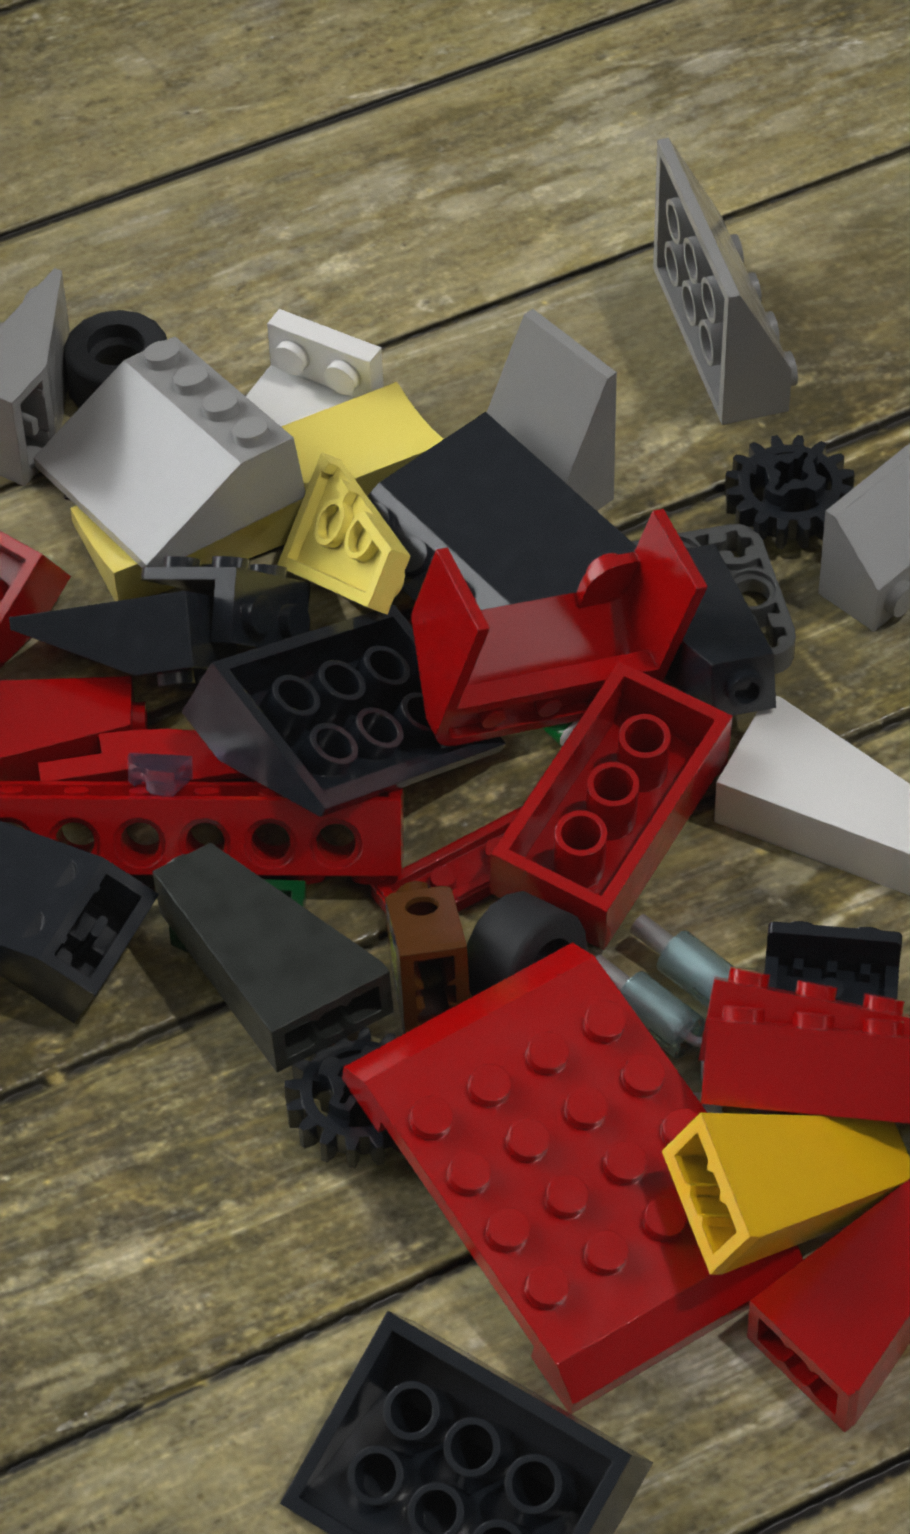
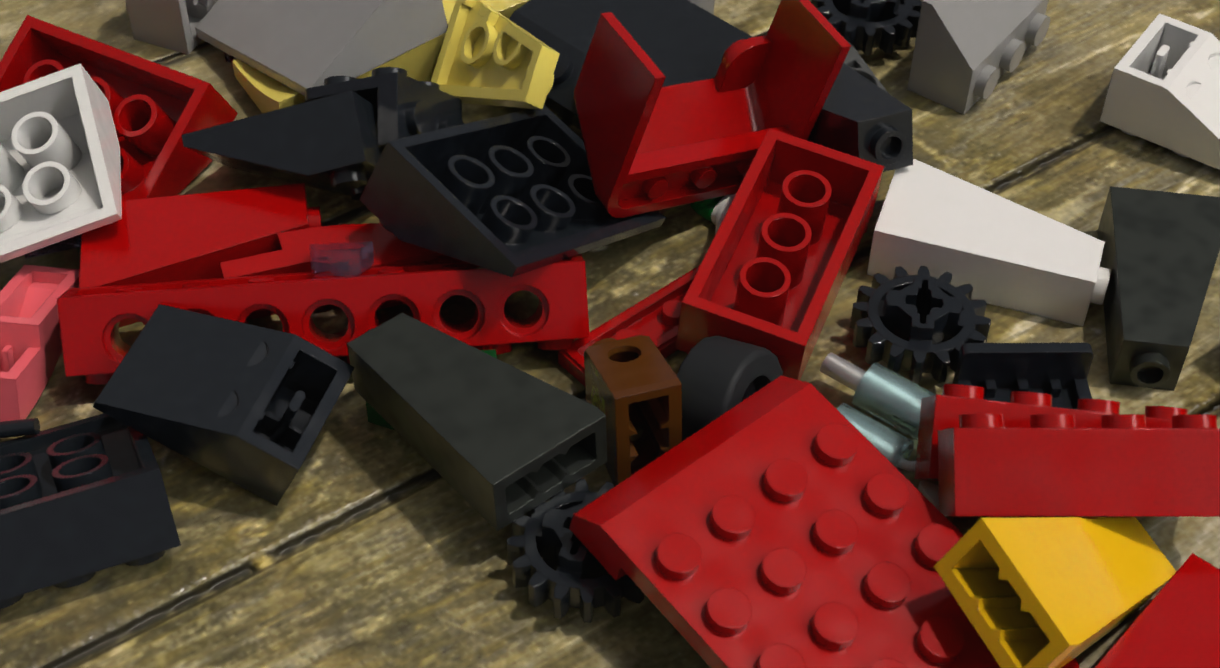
camera: 10 degrees left, 5 degrees down
none -> black gear [850,266,991,384]

